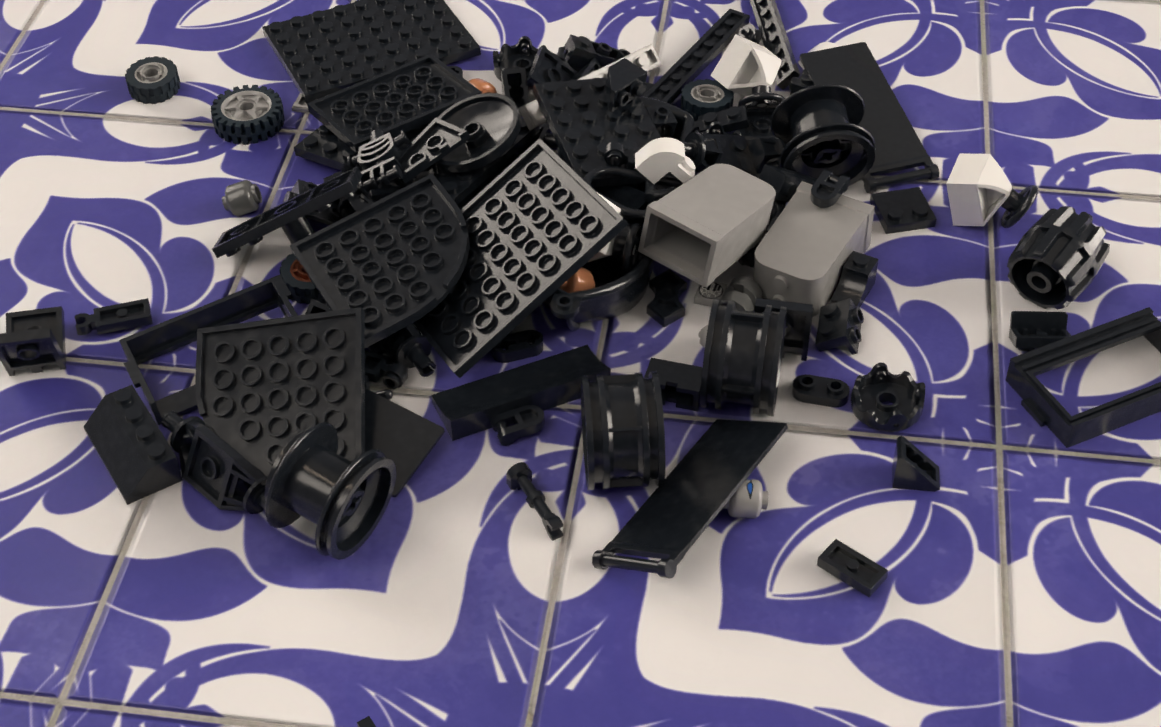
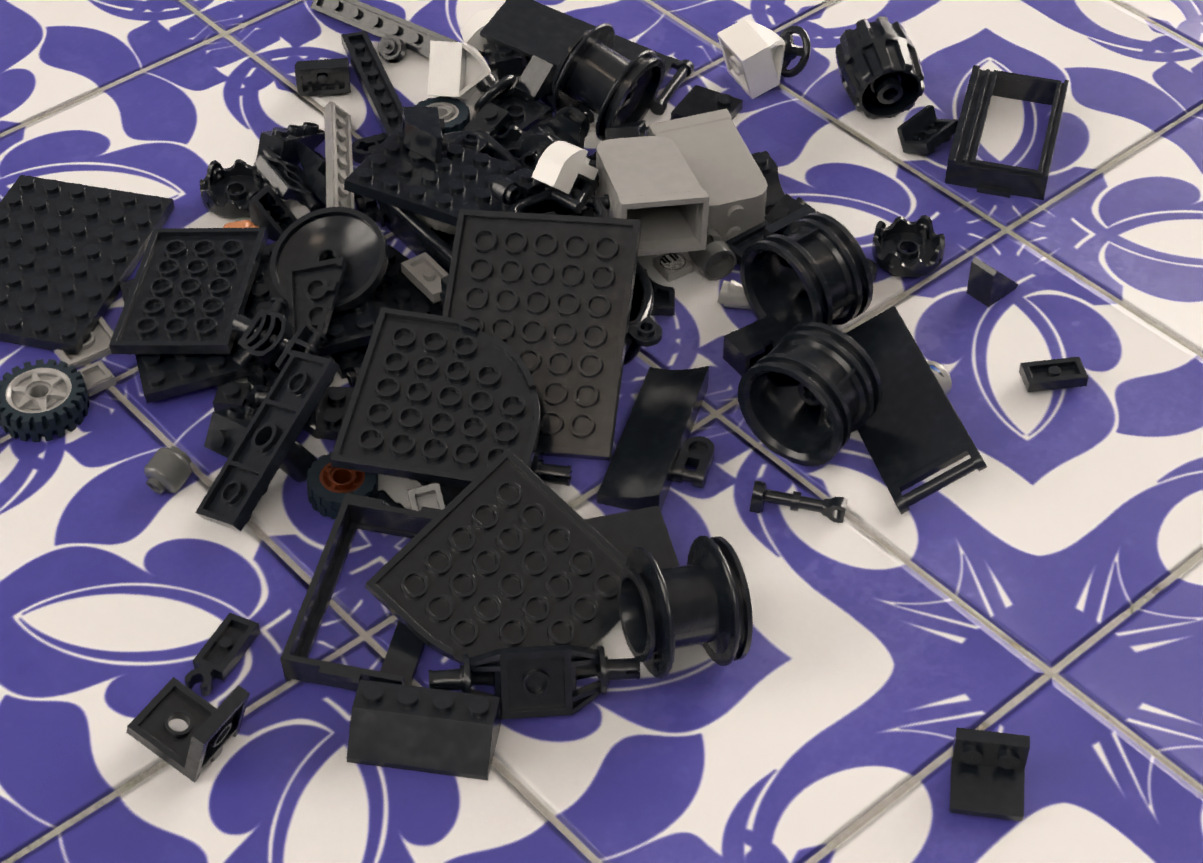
camera: 50 degrees left, 0 degrees up
black plate [810,169,850,208] -> none
none -> light grey tile [77,360,116,397]
none -> black bracket [295,58,351,97]

